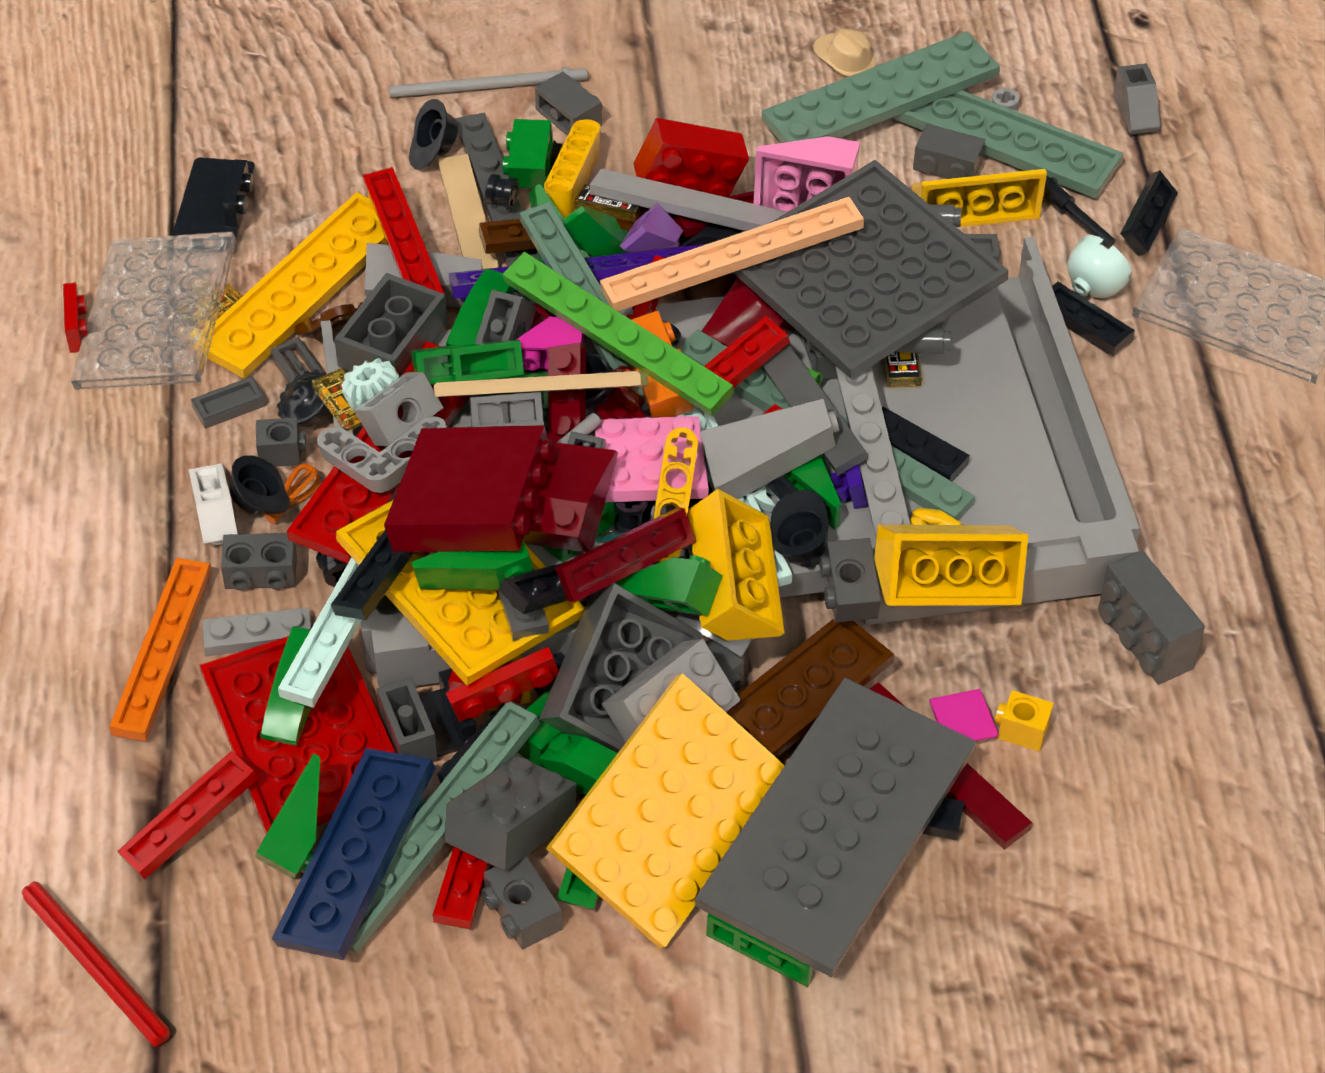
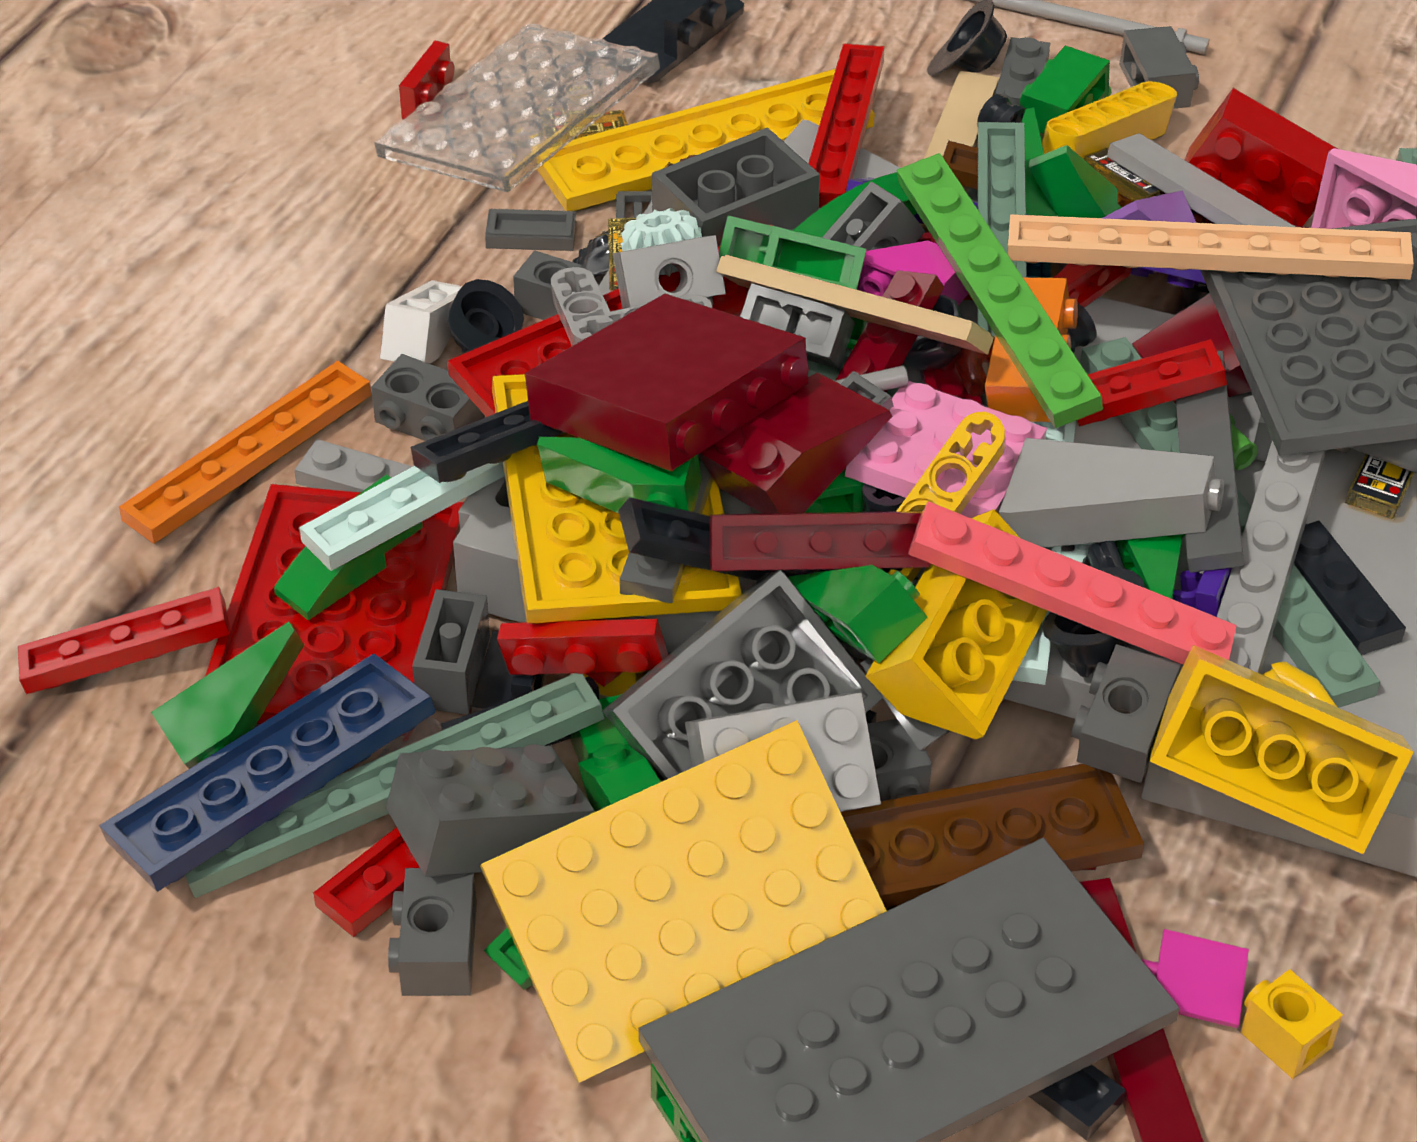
camera: 30 degrees right, 5 degrees down
none -> coral plate [908,501,1237,665]

